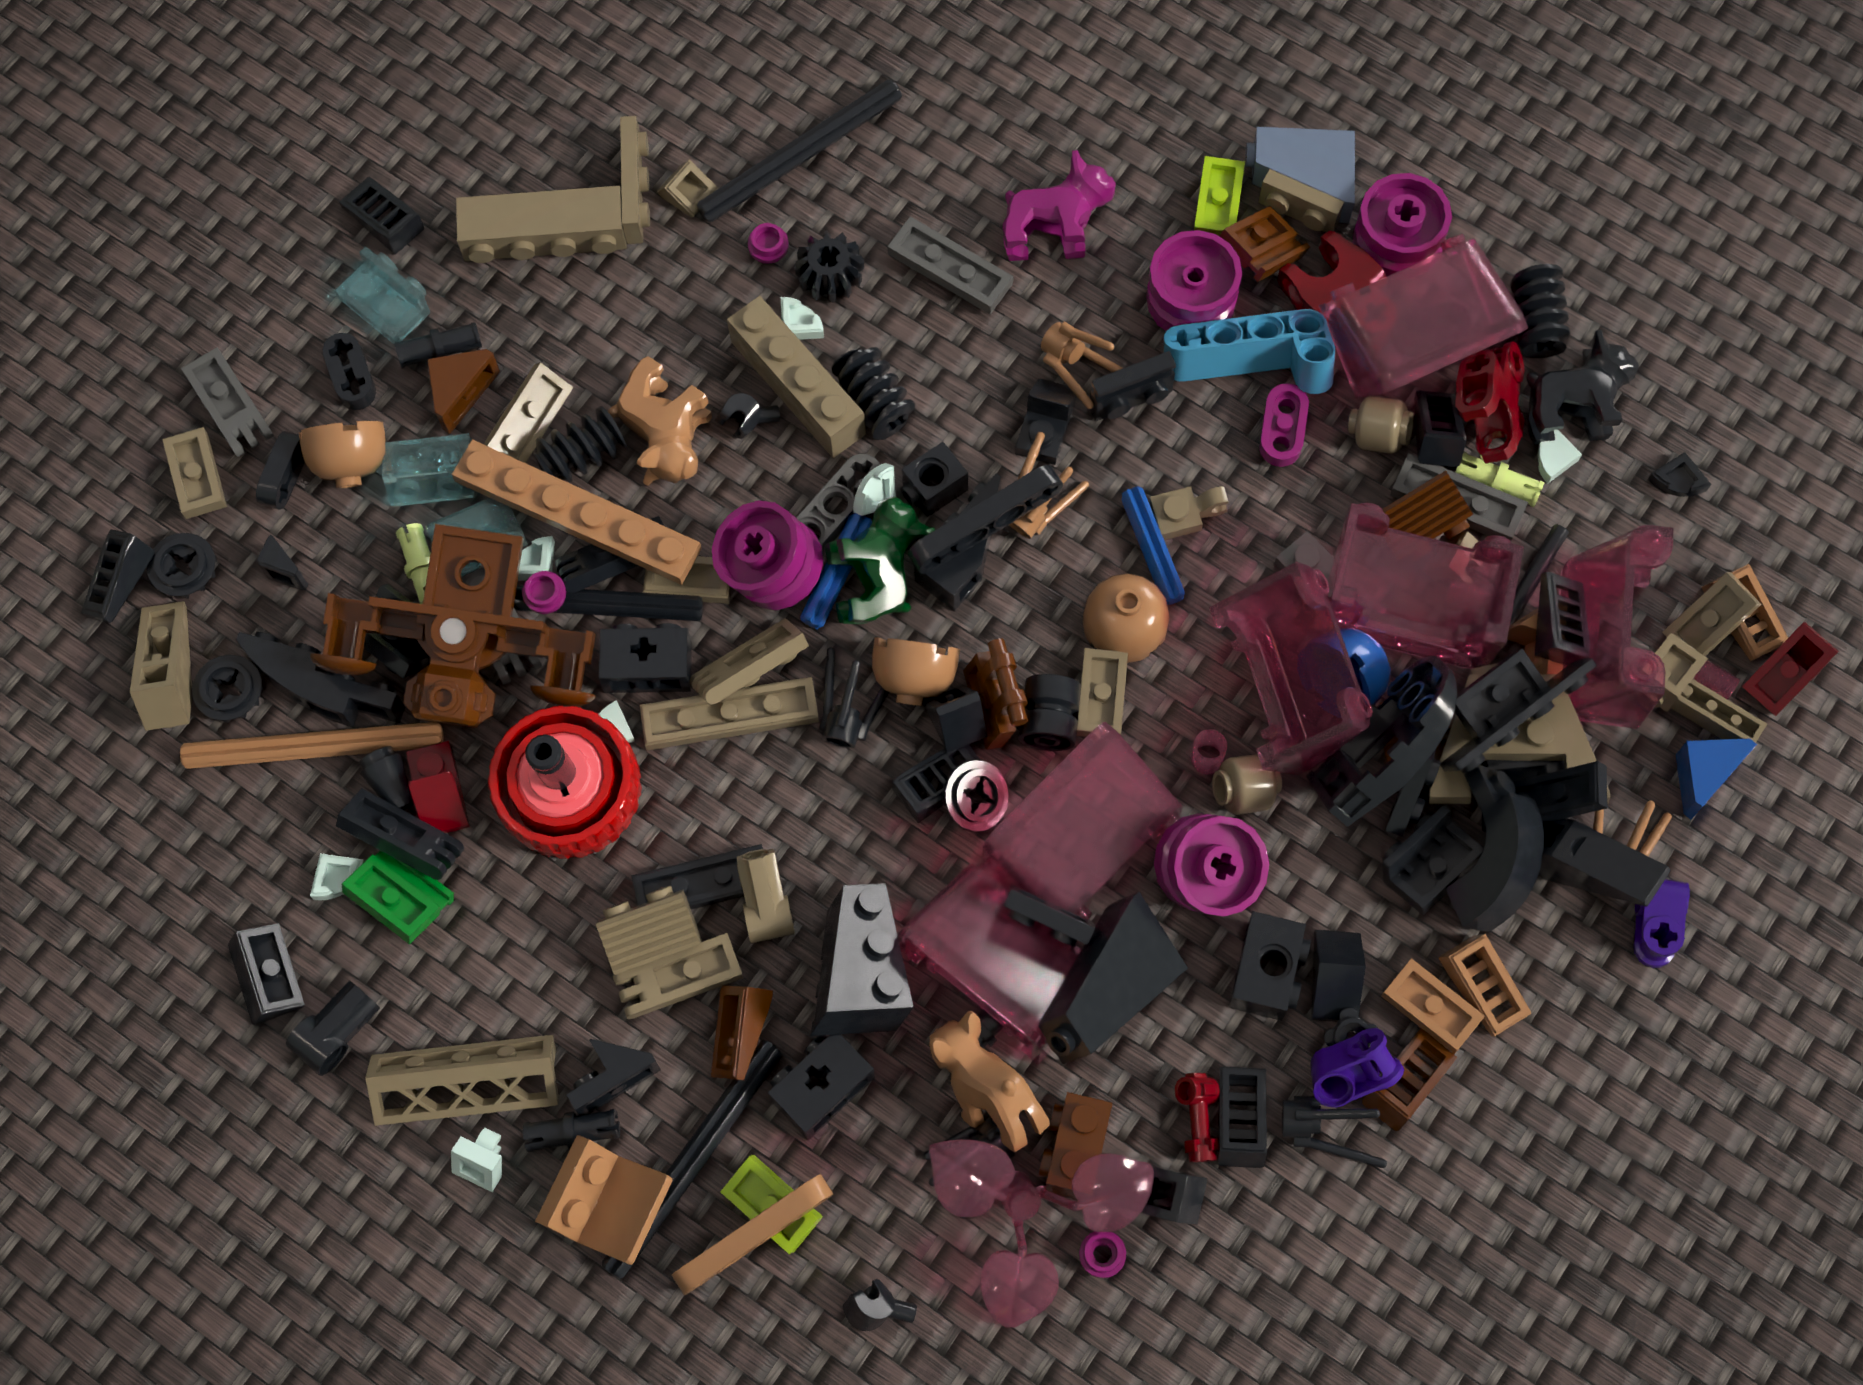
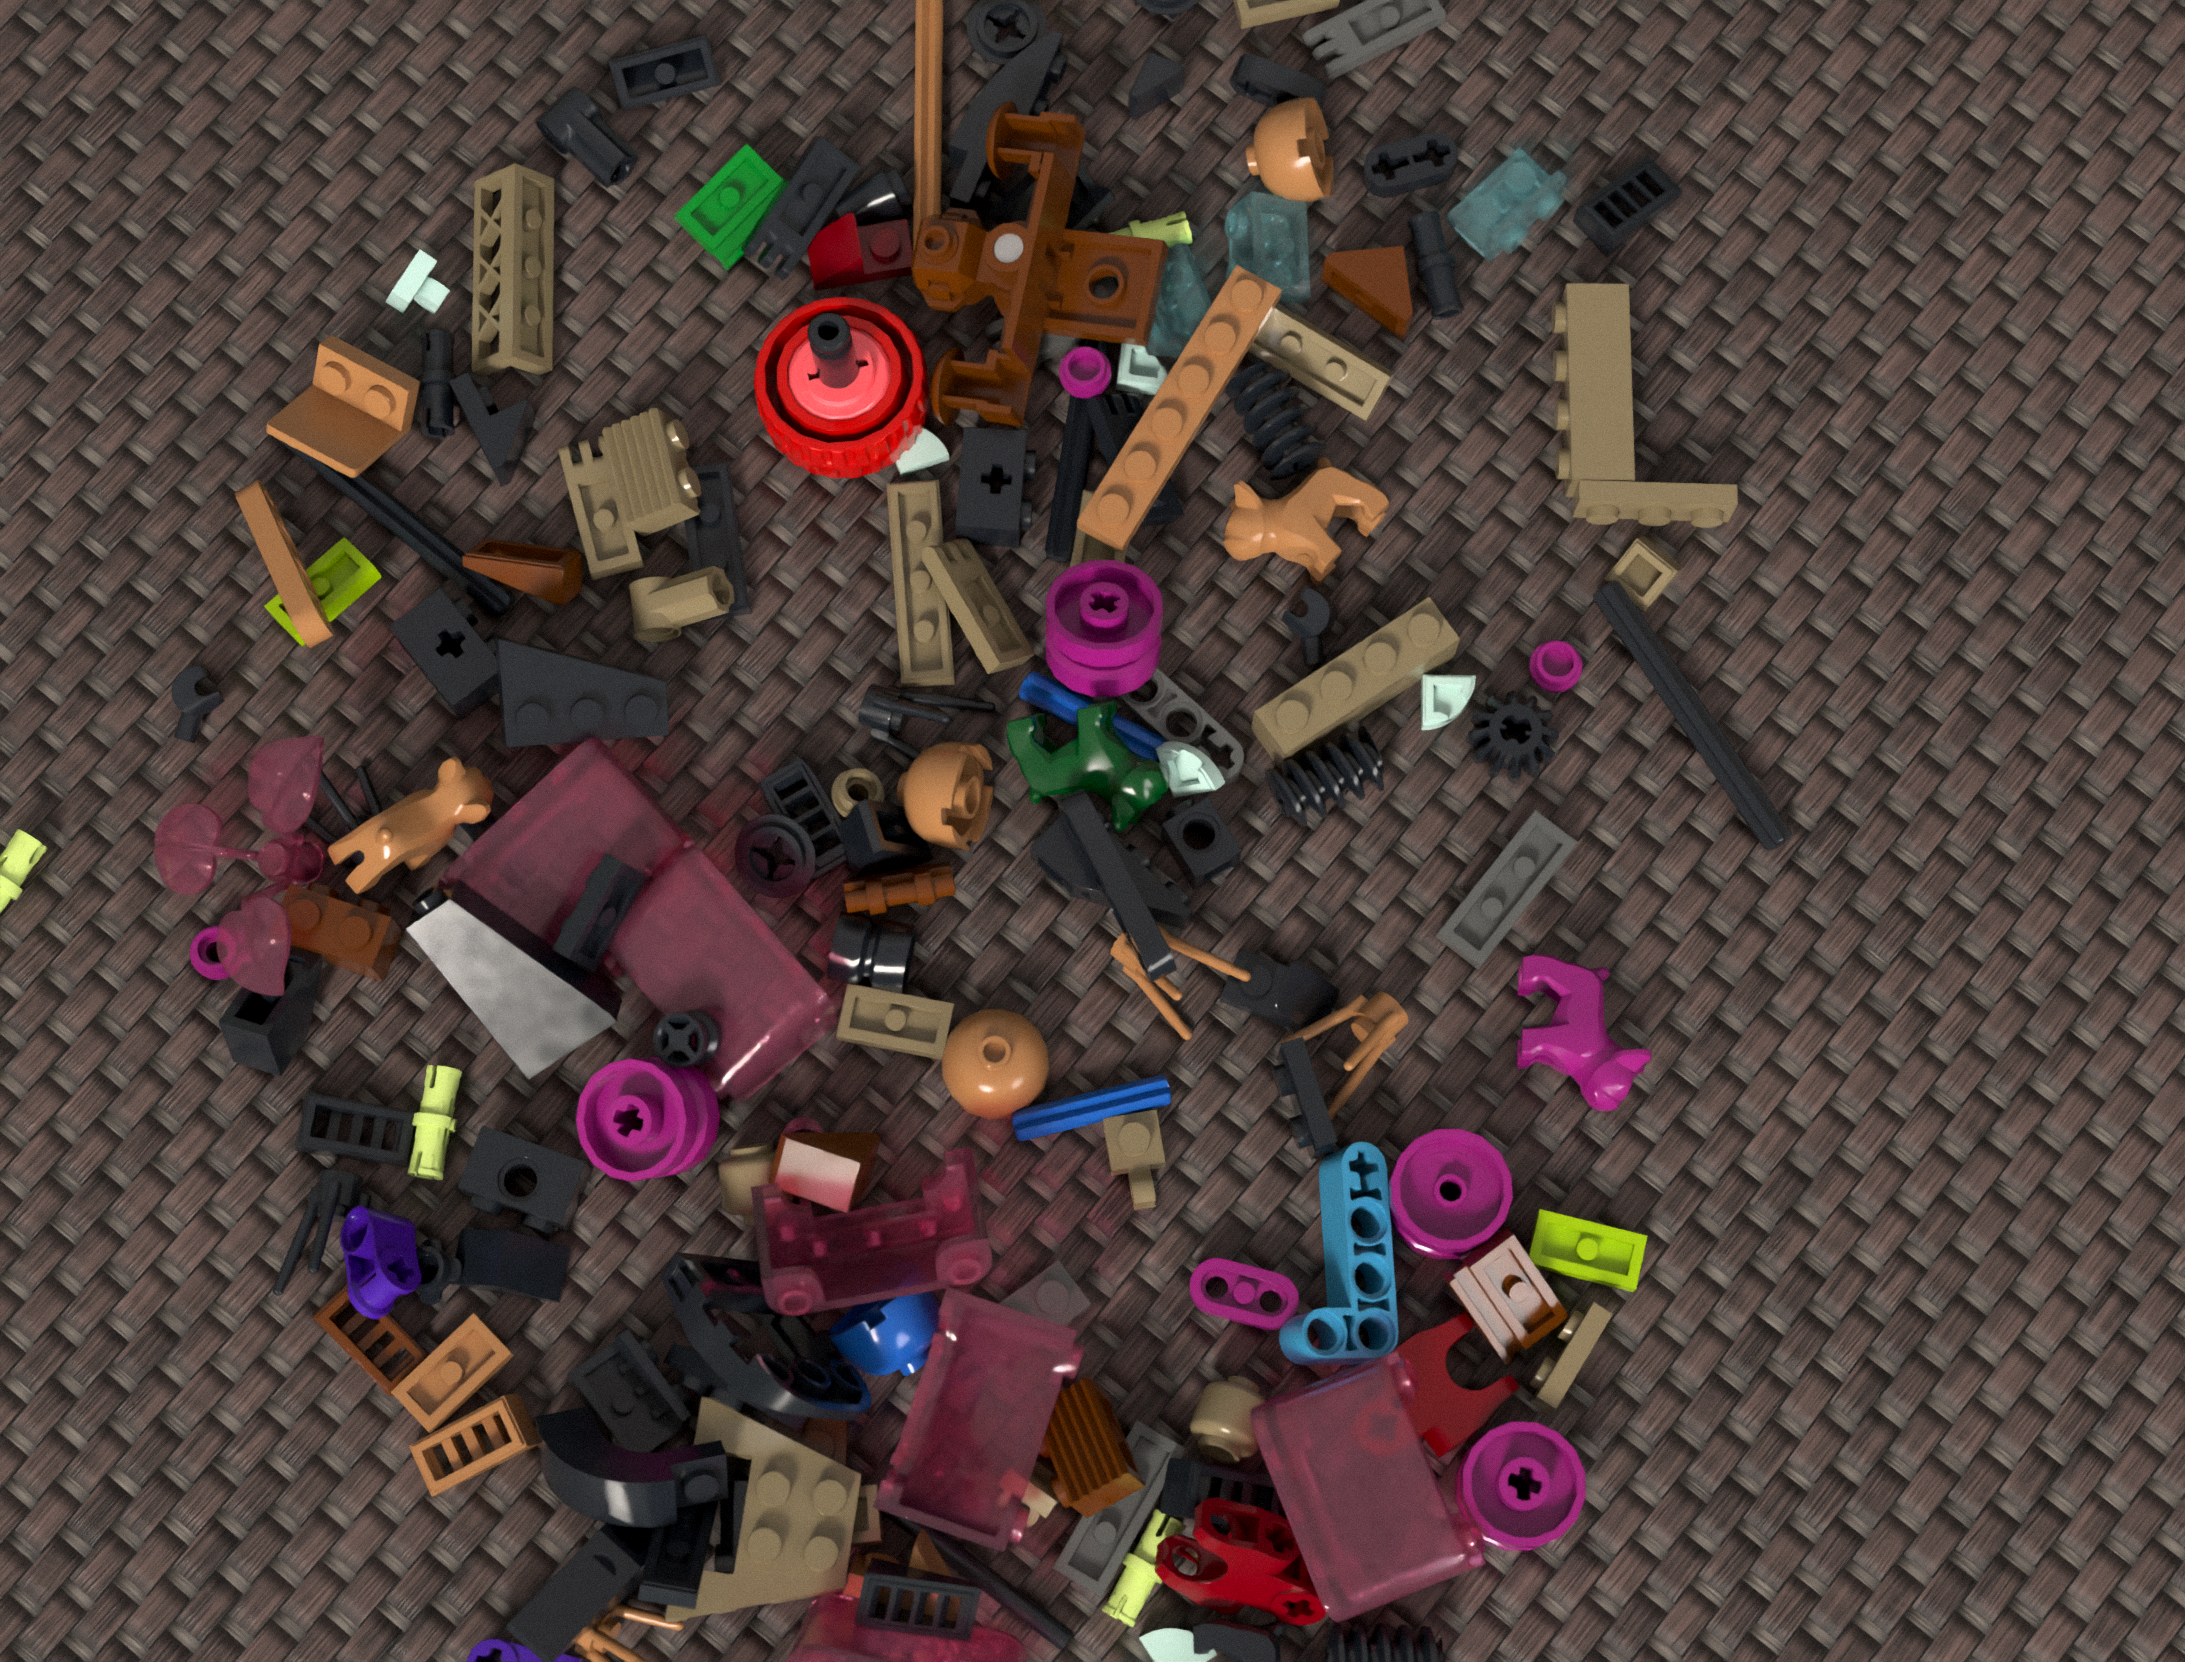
camera: 90 degrees right, 5 degrees up
light aqua tile [310,853,365,900] -> none
dark red bar [1175,1073,1220,1162] -> none
sand blue slope [1245,127,1355,223] -> none
black bracket [1440,649,1597,774] -> none
none -> yellowish green pin [408,1065,462,1180]
none -> black wheel [653,1009,722,1068]
none -> slope [768,1132,881,1213]
none -> dark tan plate [831,768,885,818]

